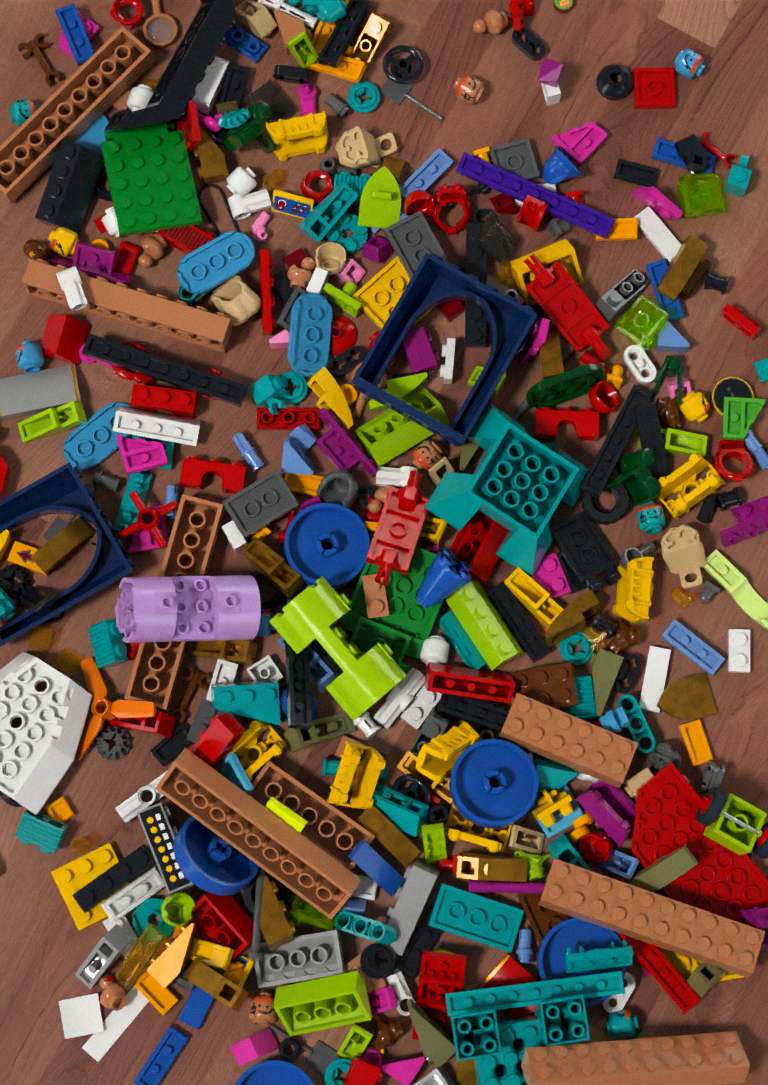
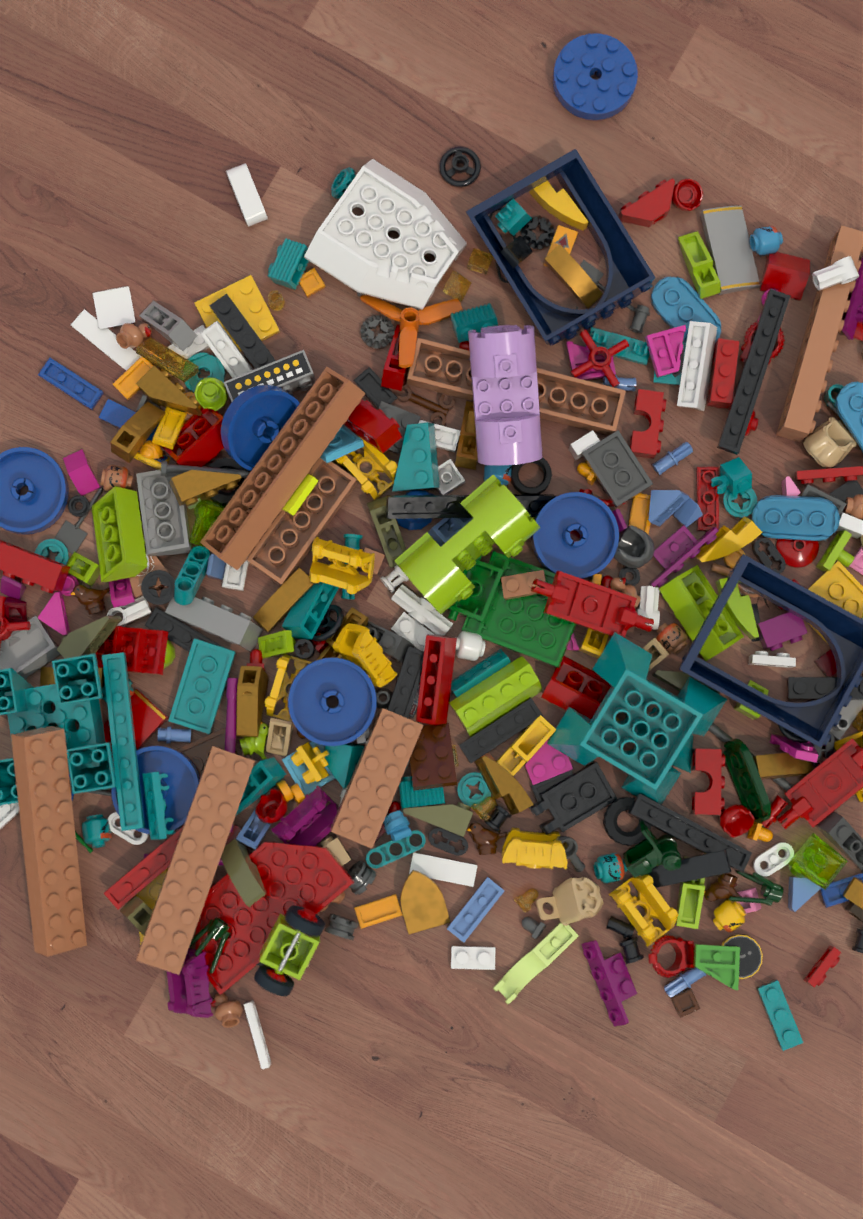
camera: 85 degrees right, 5 degrees up
white piece [115,770,168,824] -> none
pearl gold slope [241,537,304,599] -> none
blue tile [348,840,405,896] -> none
blue cone [415,548,472,609] -> none
none -> dark green plant [189,917,231,974]

